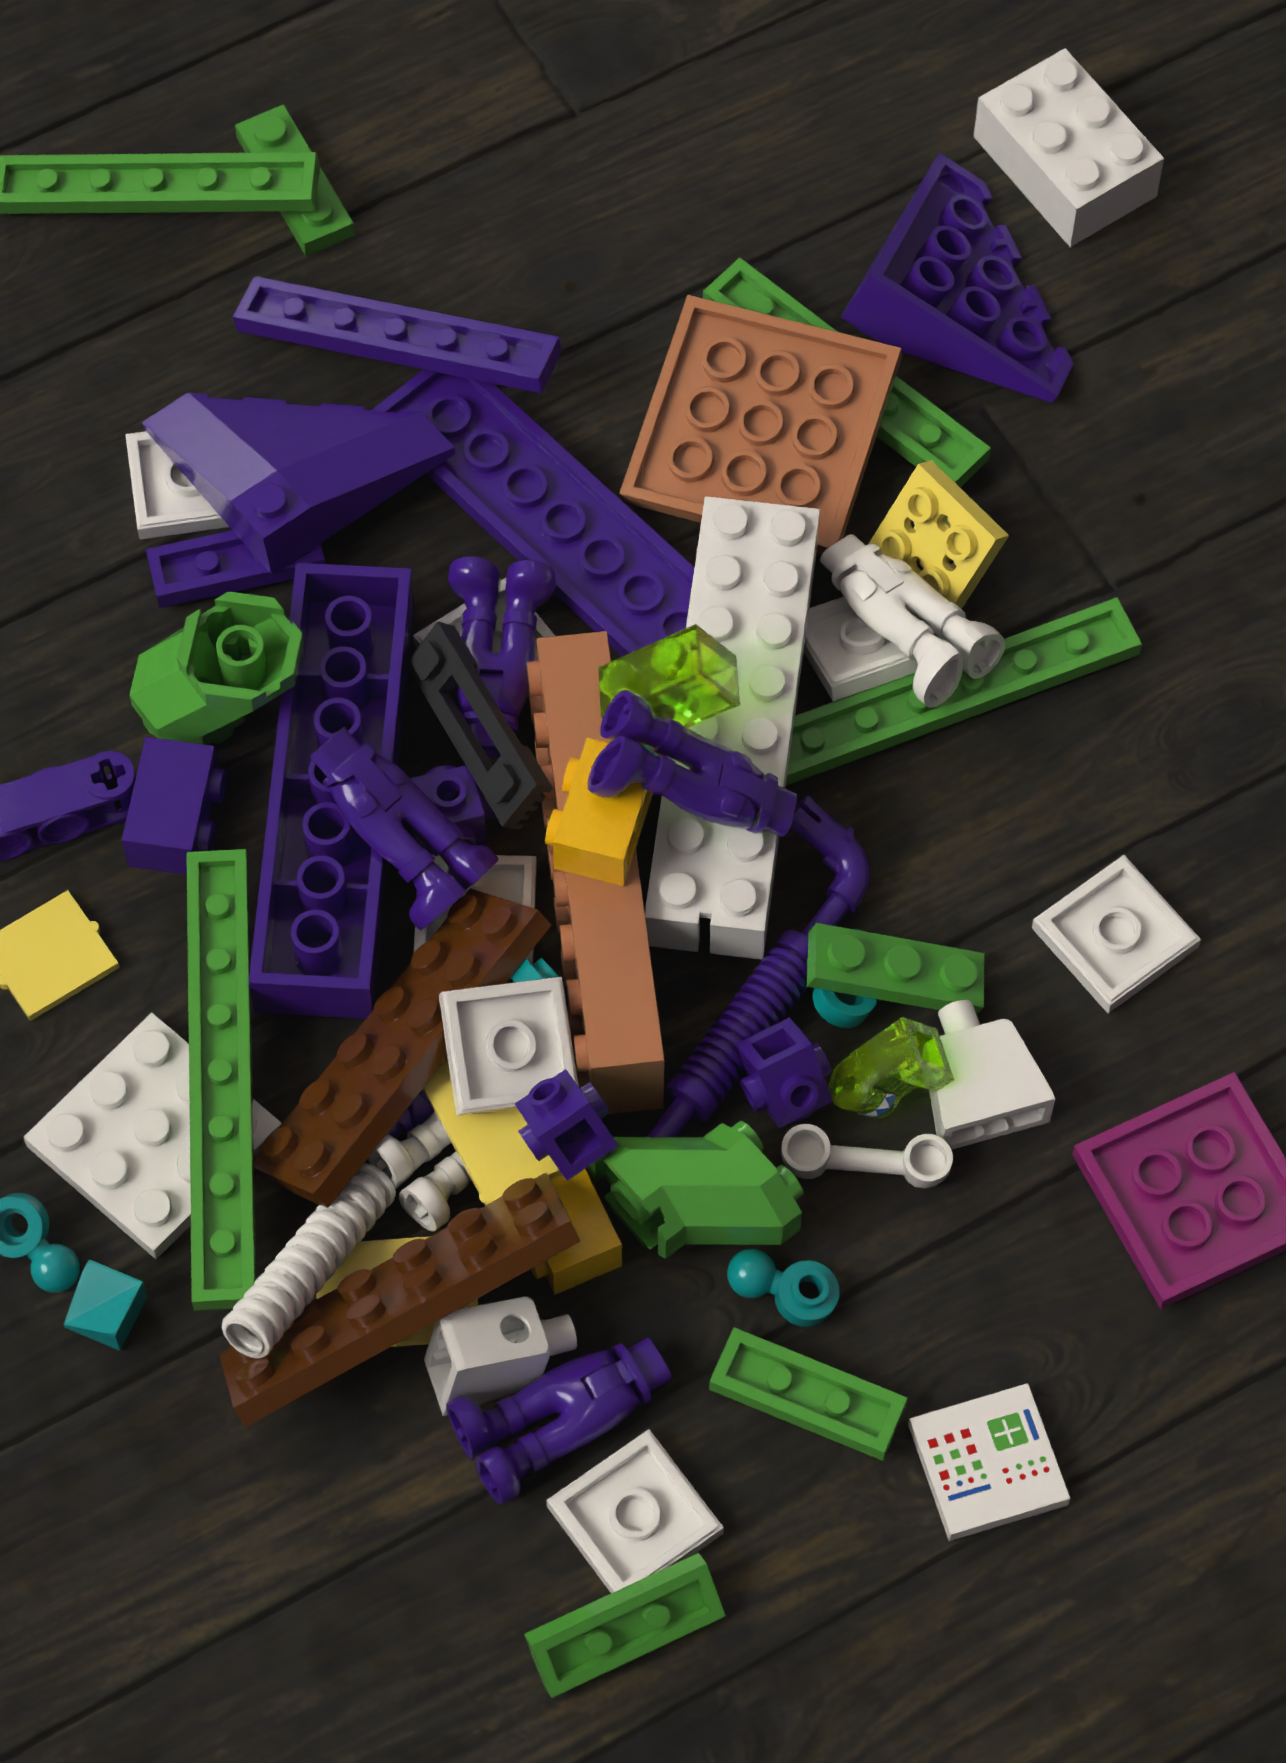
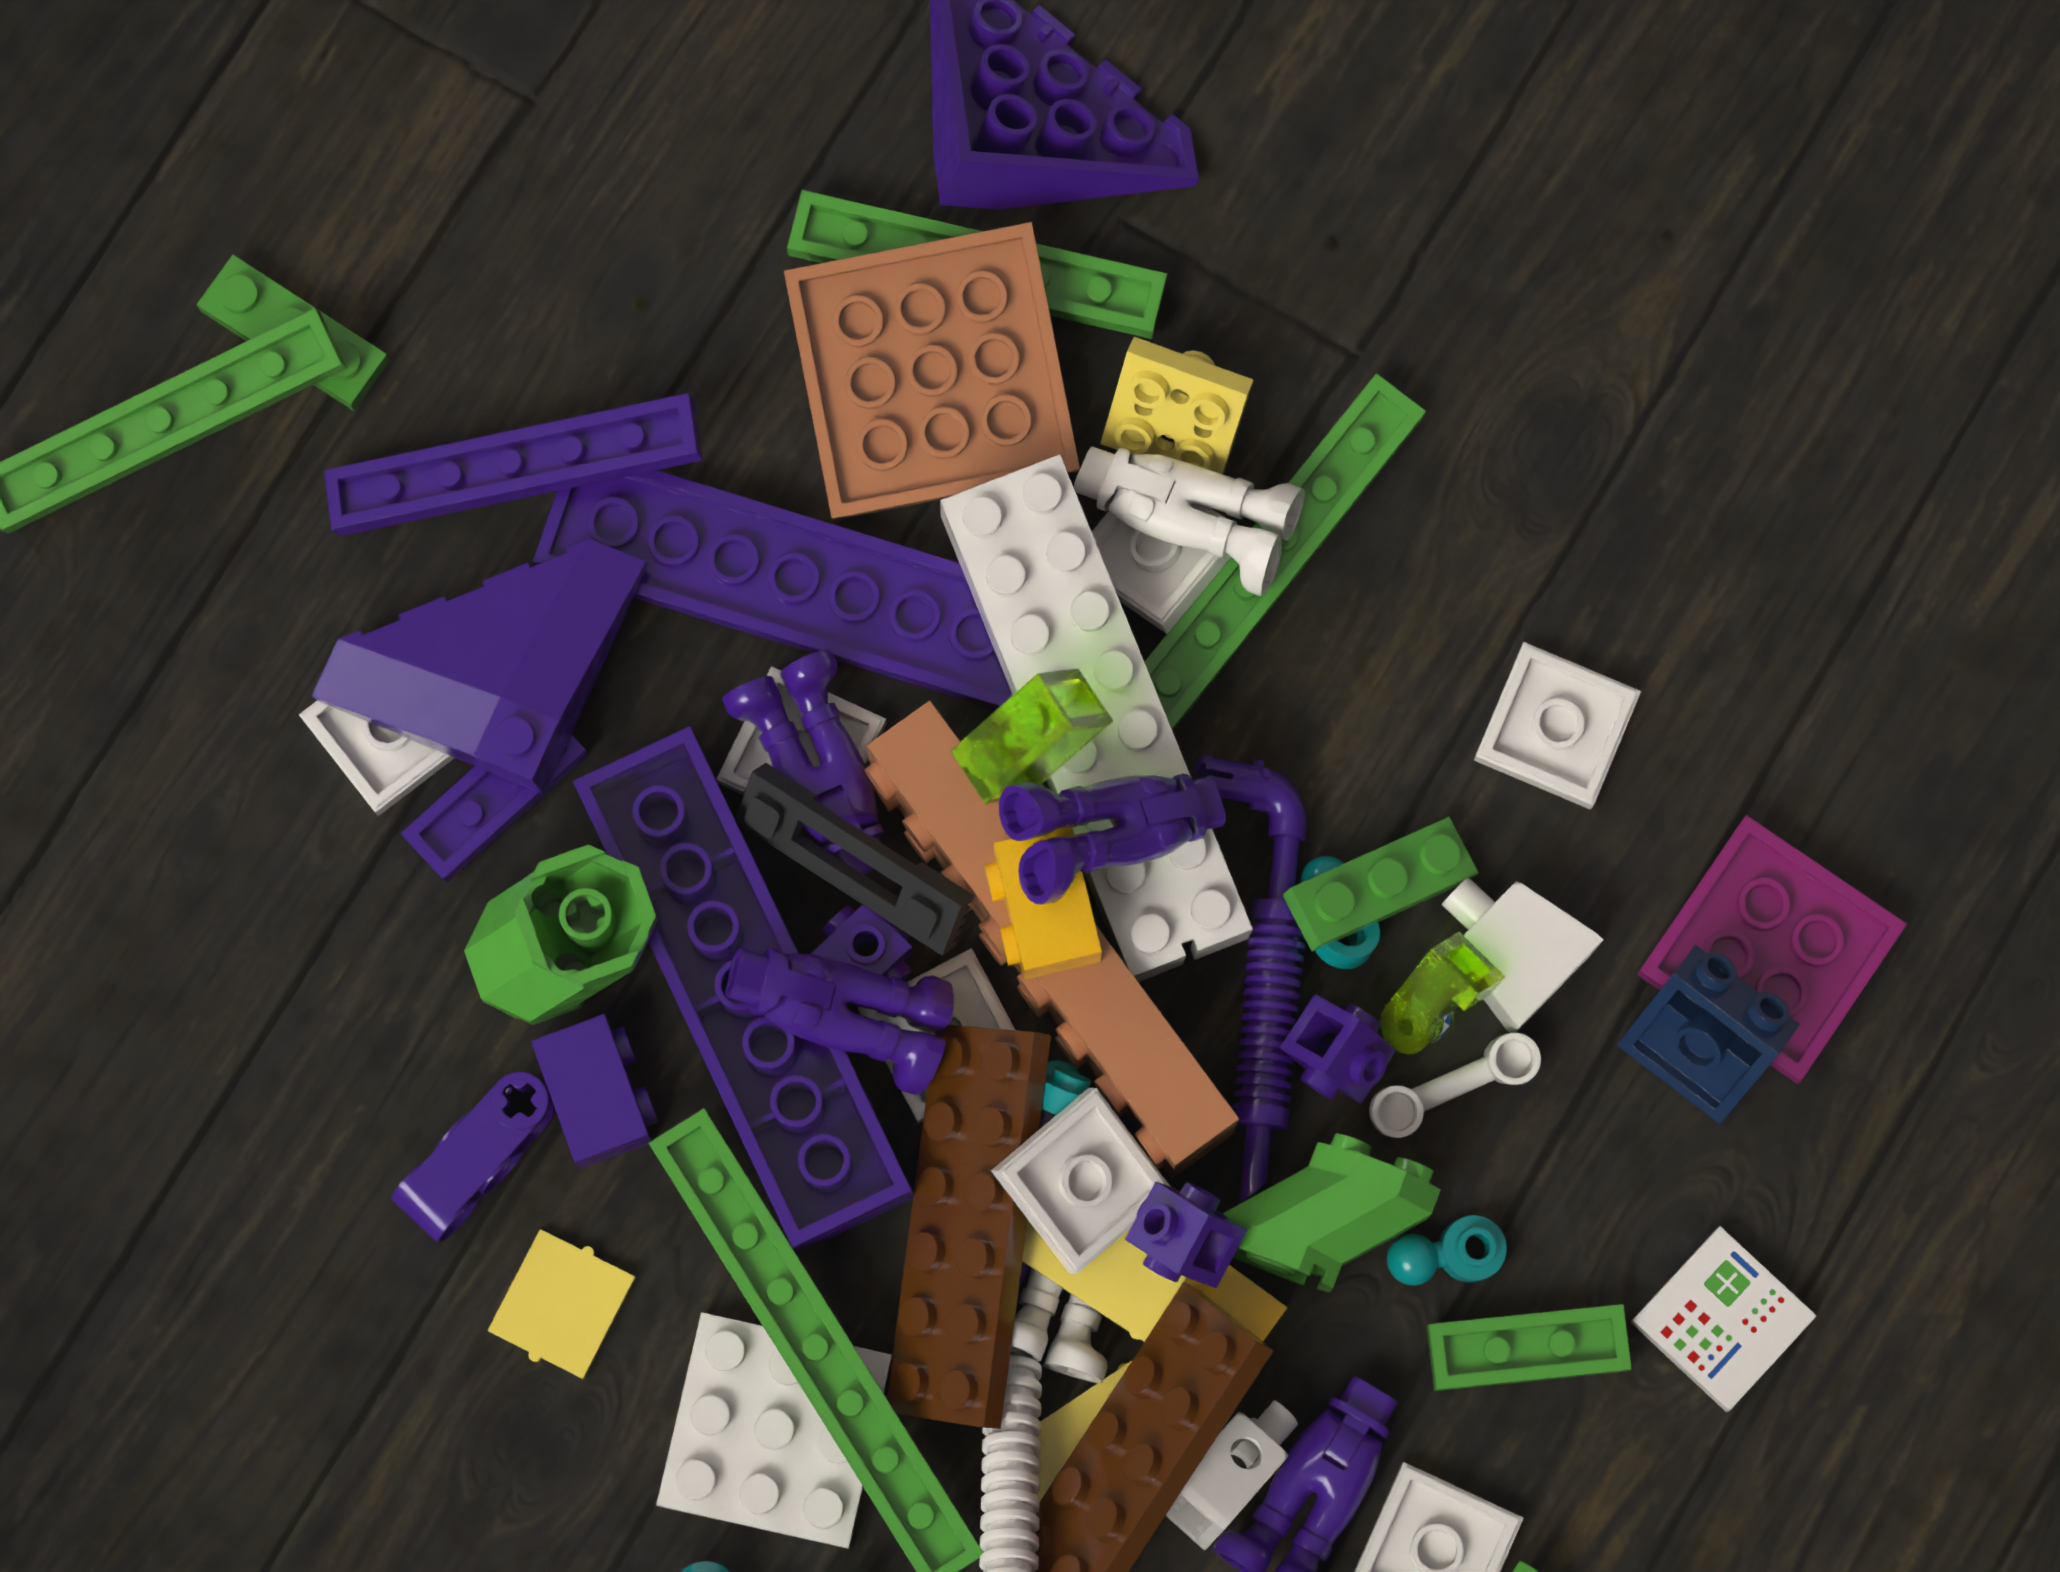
camera: 30 degrees left, 15 degrees up
none -> dark blue plate [1617,945,1800,1124]

